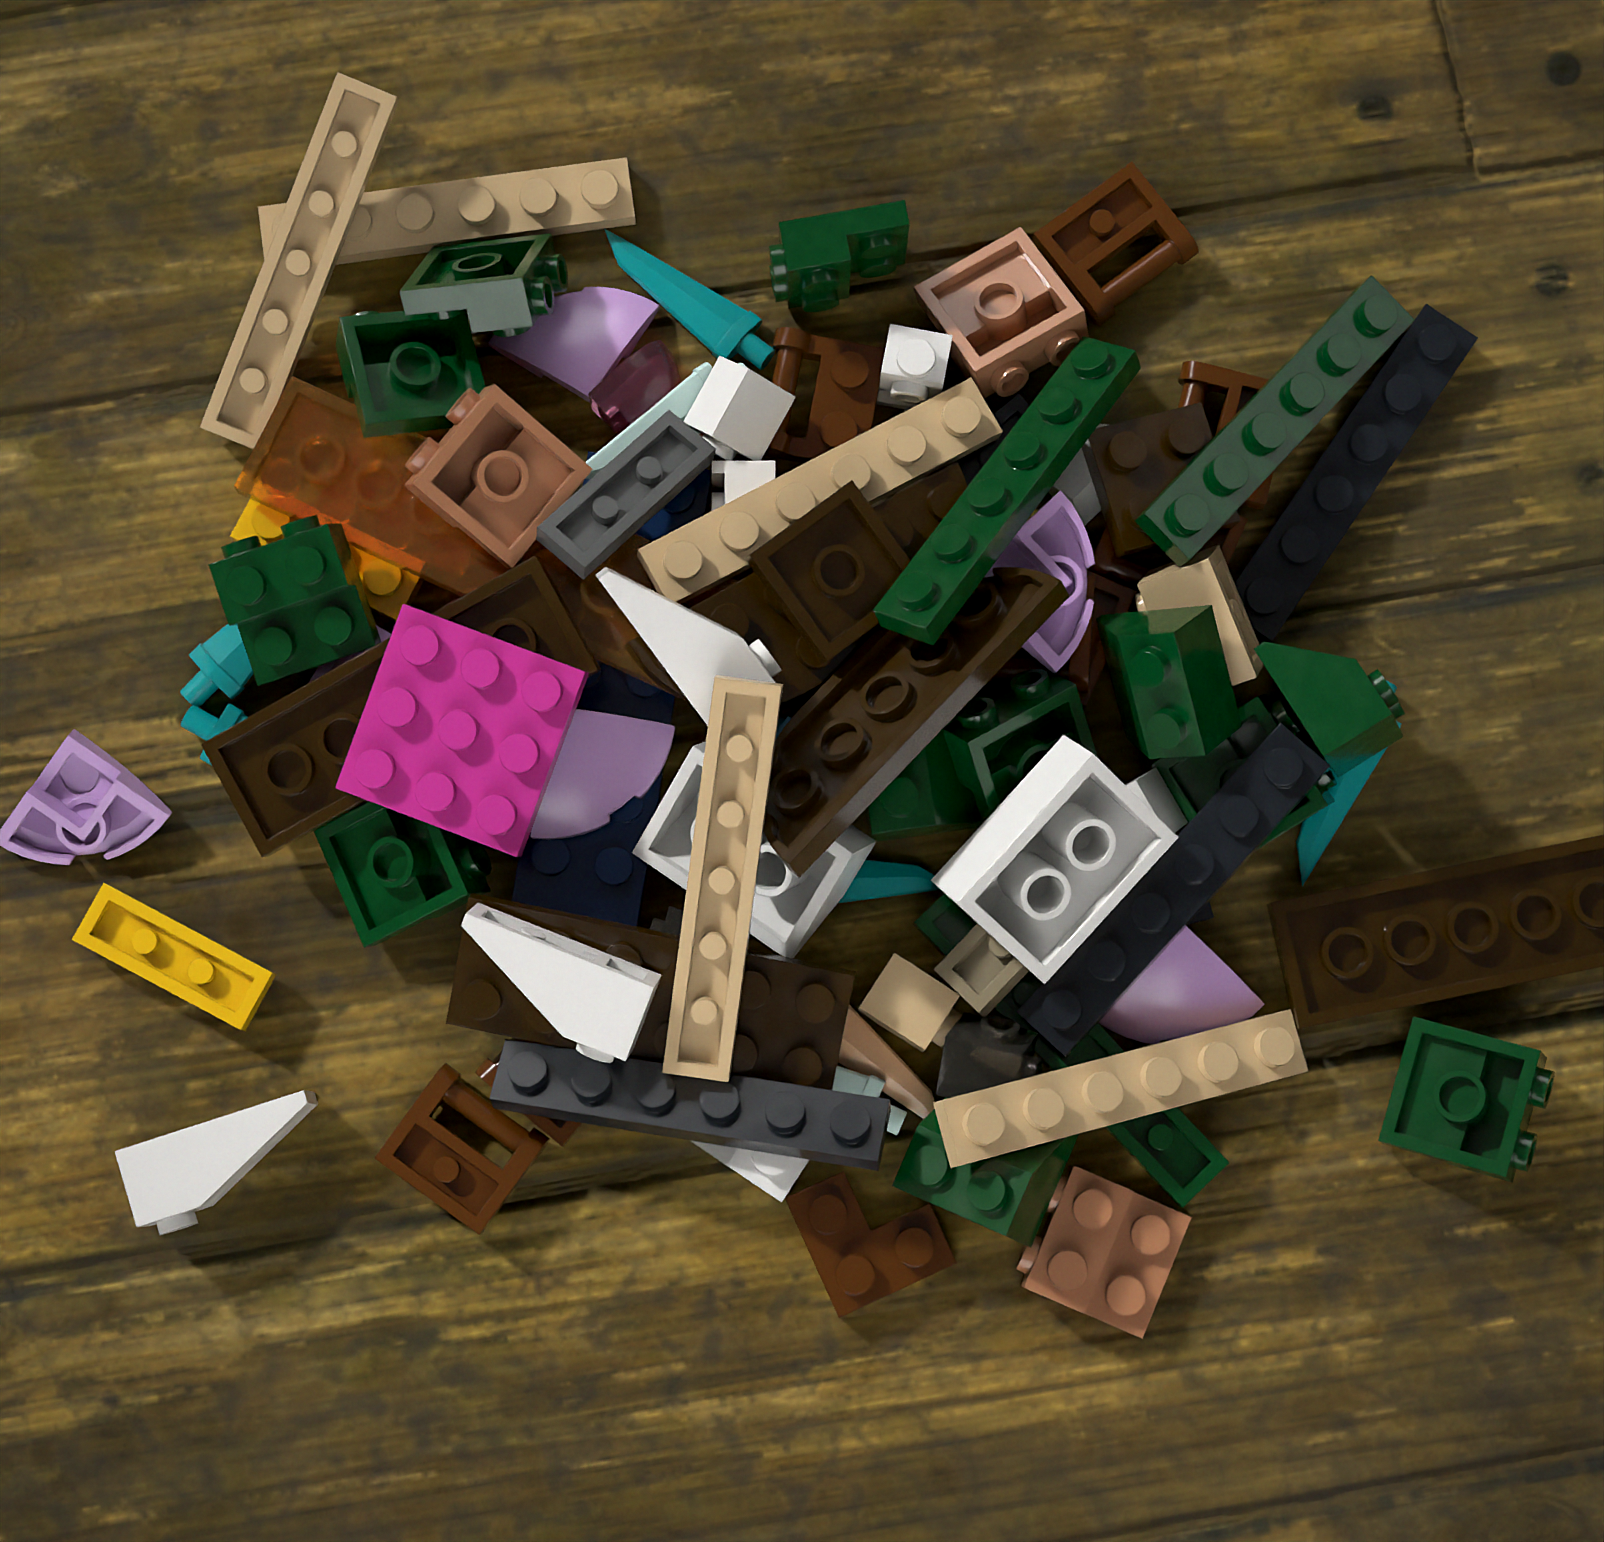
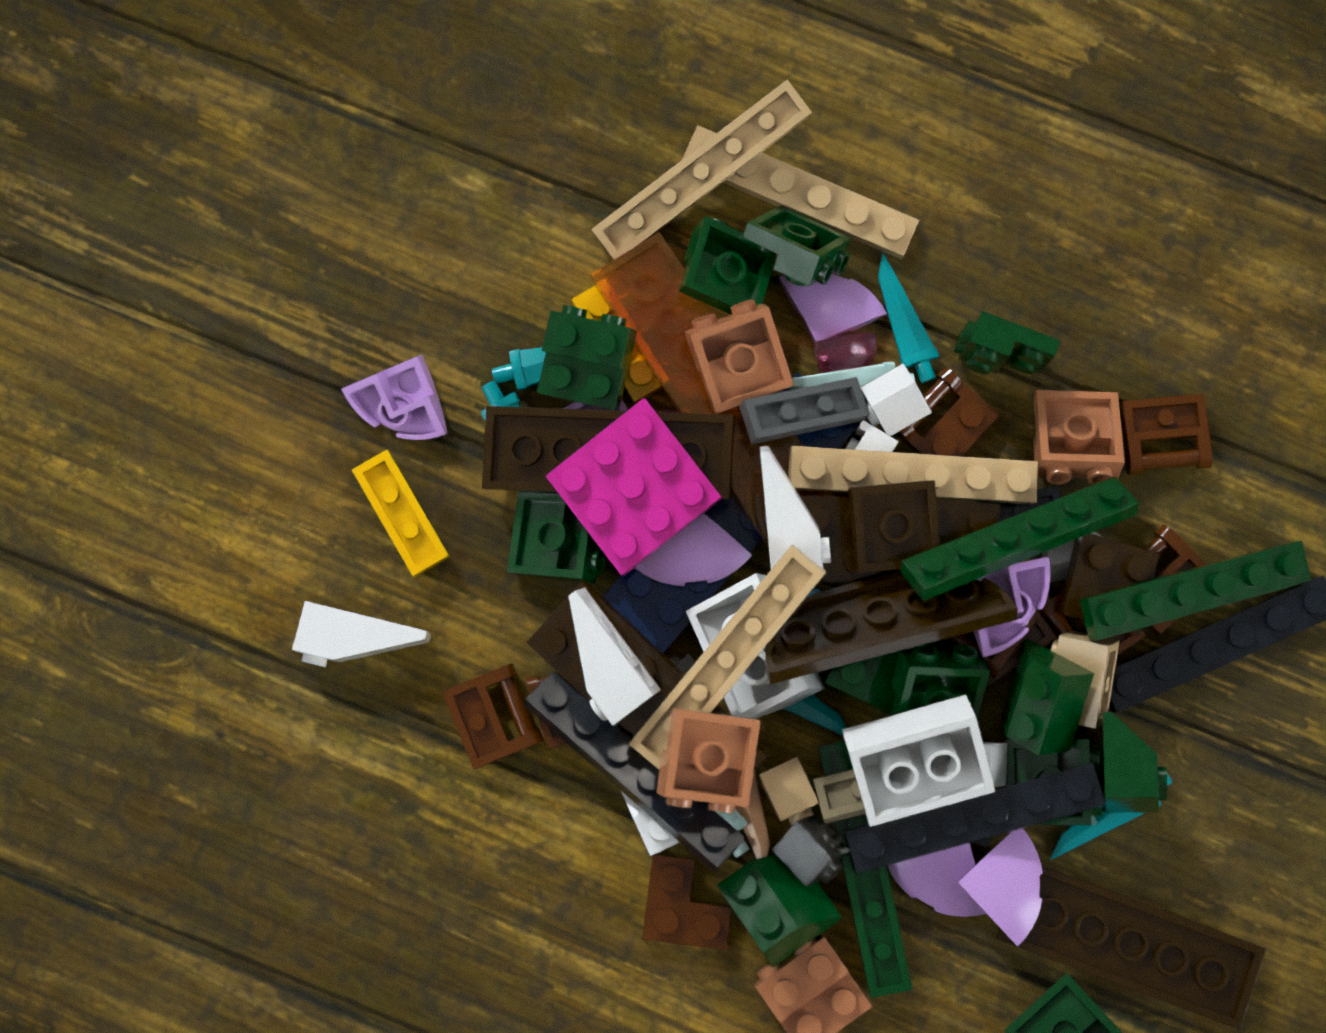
camera: 30 degrees right, 0 degrees up
white brick [877,324,953,410] -> none
tan plate [933,1009,1308,1168] -> none
none -> nougat plate [656,708,761,813]
none -> lavender brick [958,829,1043,947]

